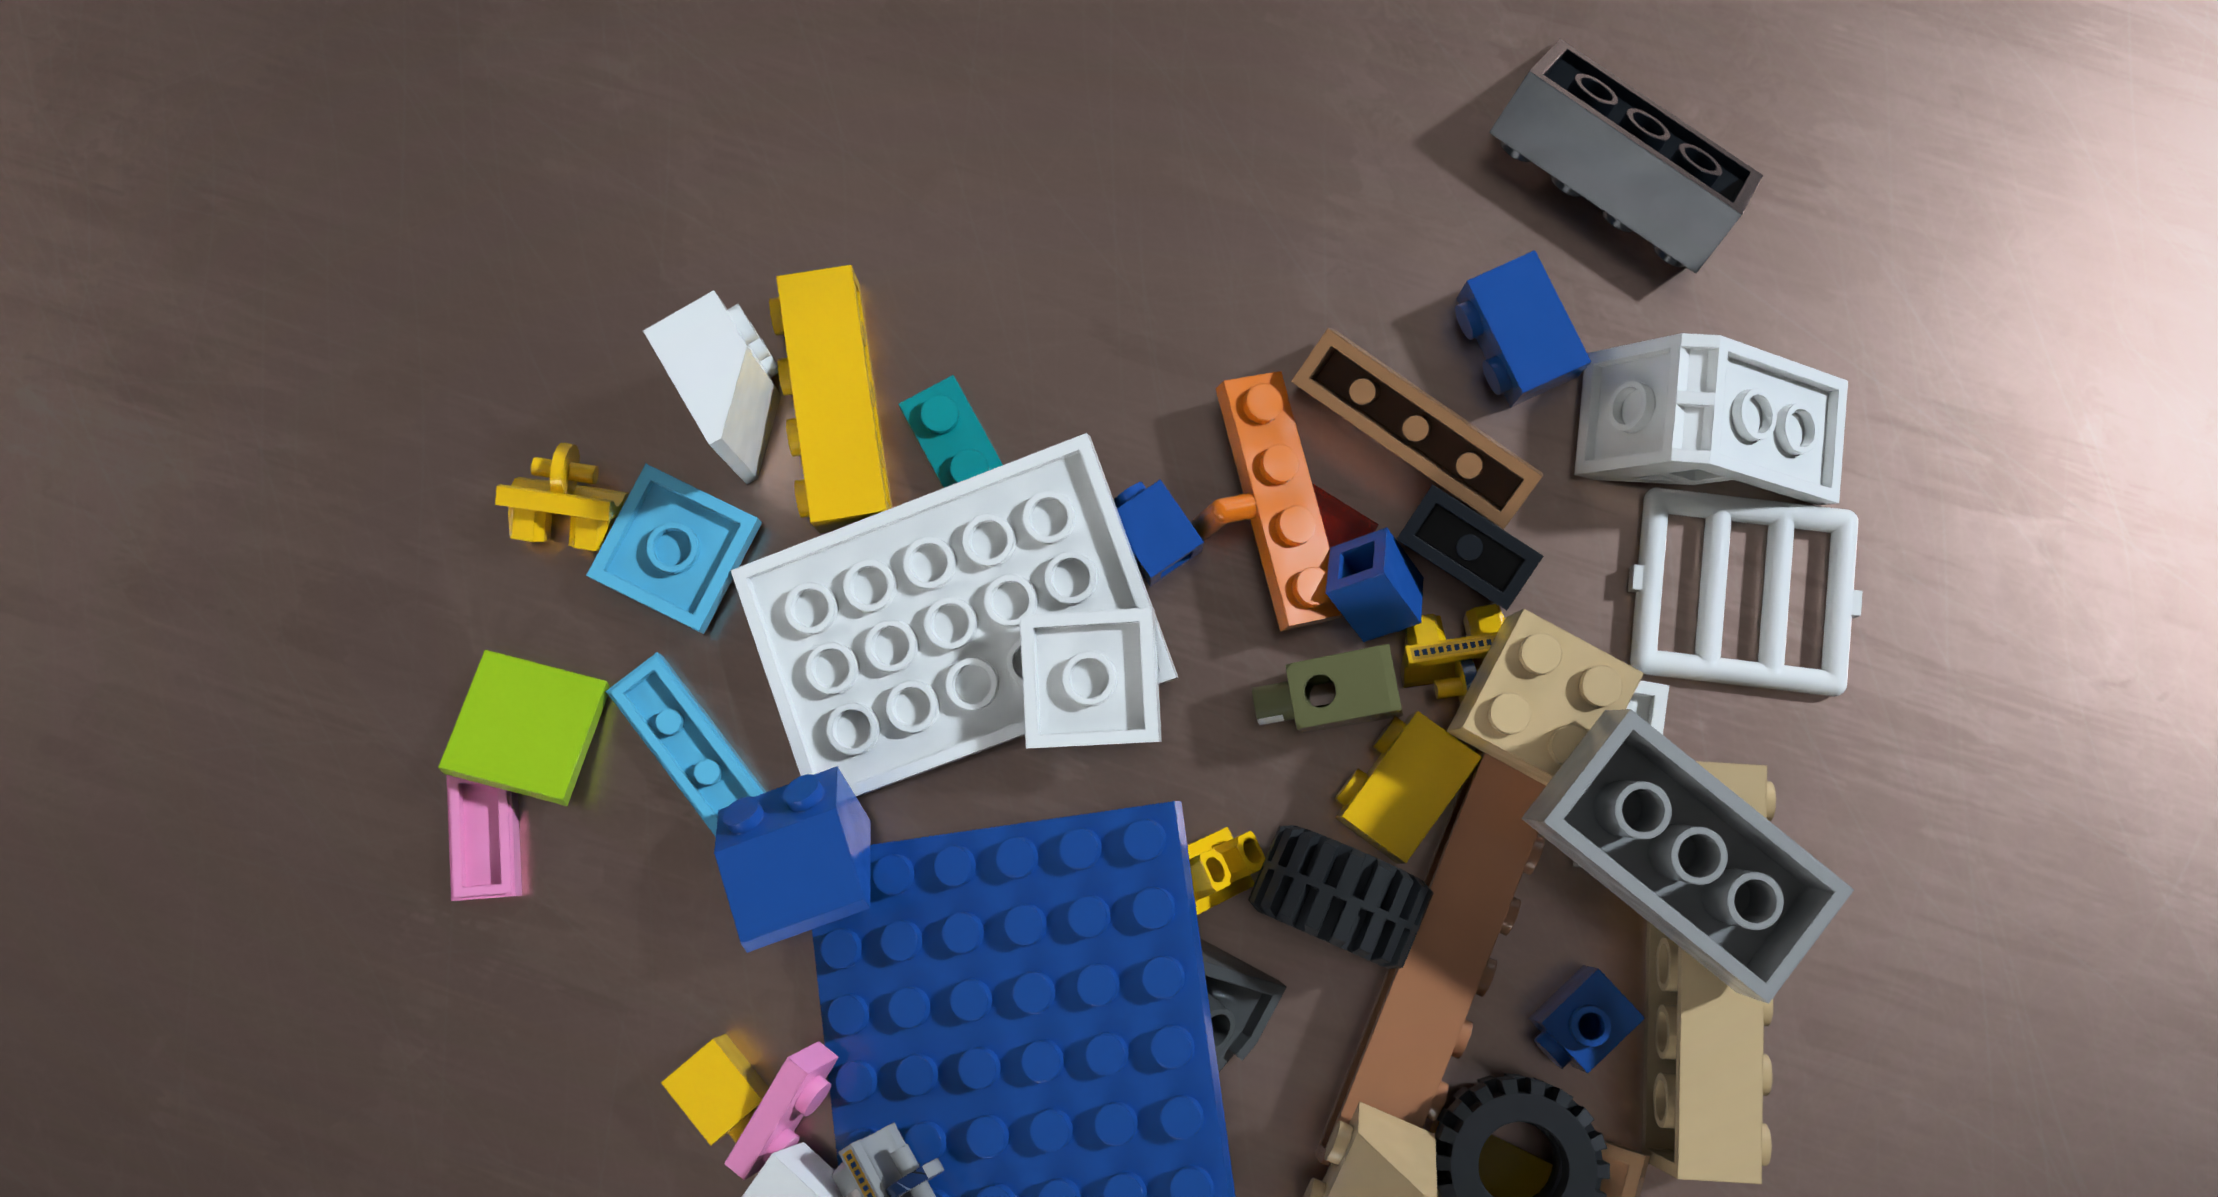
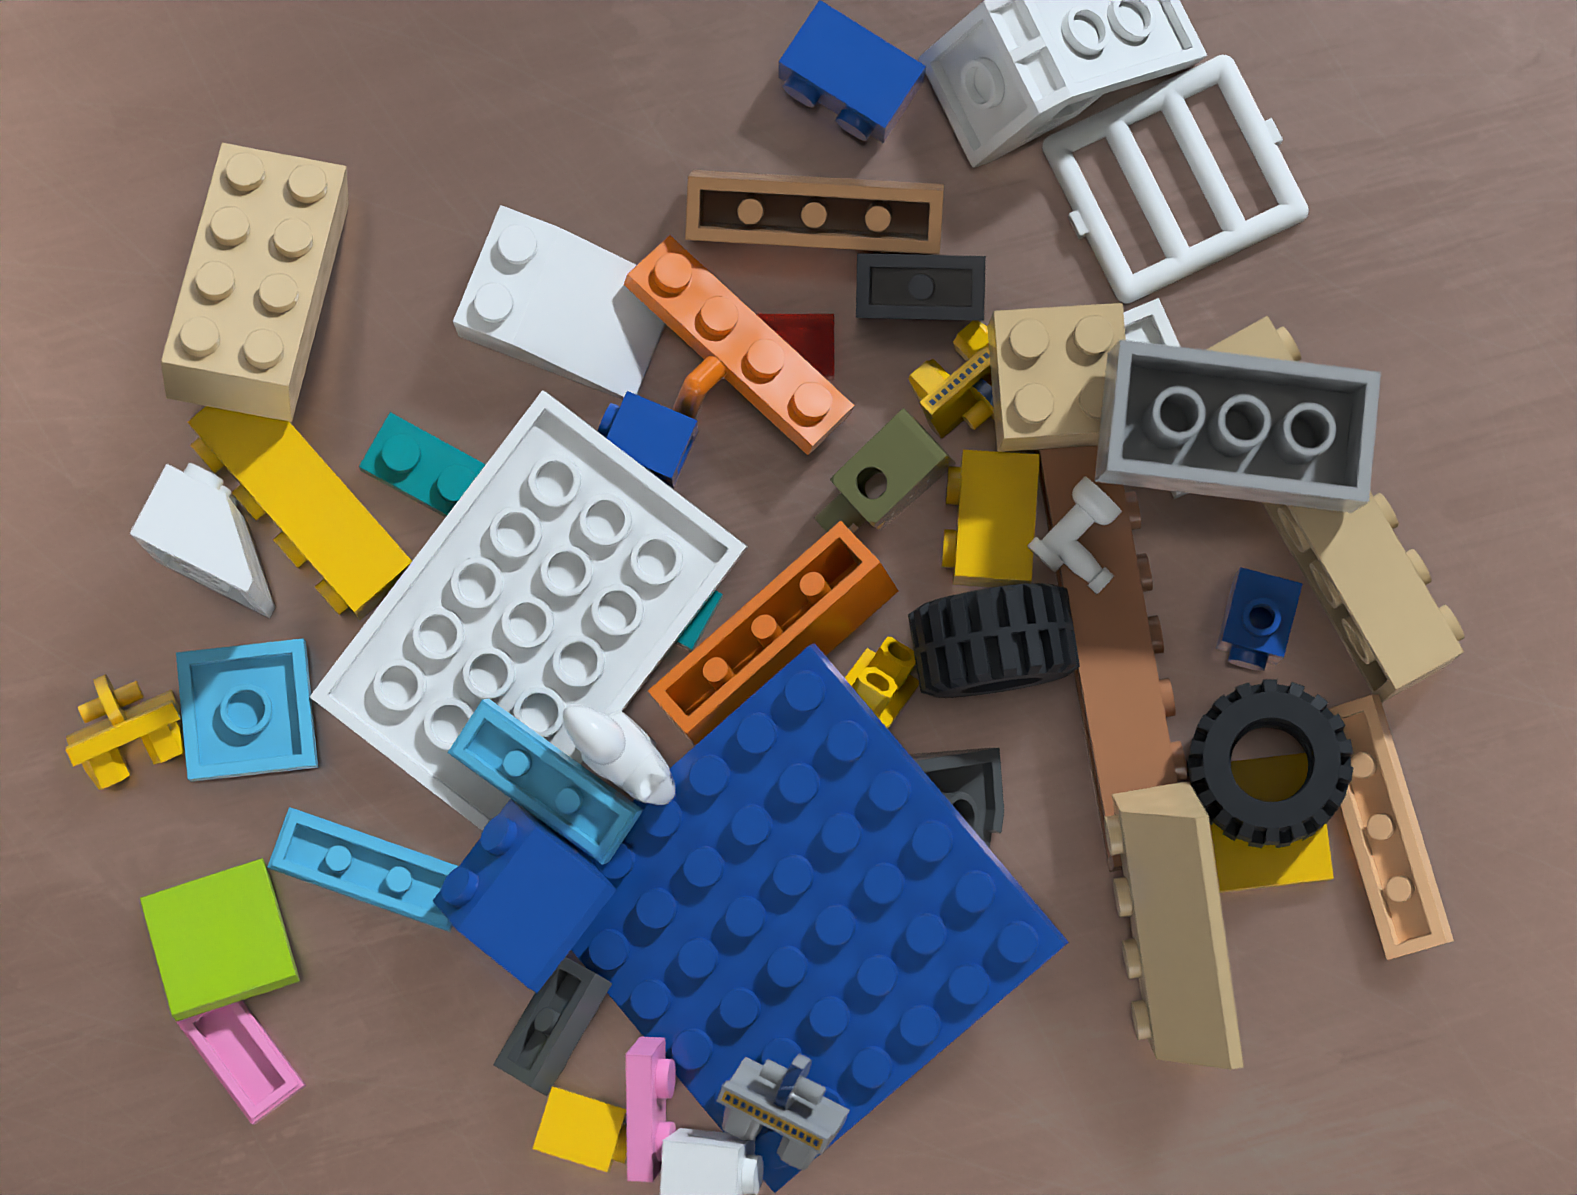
camera: 35 degrees left, 0 degrees up
white plate [1020,607,1162,749] -> none
blue brick [1326,527,1424,642] -> none
none -> tan brick [161,143,349,422]
none -> medium azure tile [448,699,643,865]
none -> white slope [453,205,666,400]
none -> dark grey plate [493,957,612,1096]
none -> white animal [563,704,675,805]
none -> orange brick [648,520,899,746]
none -> white piece [1027,476,1122,594]

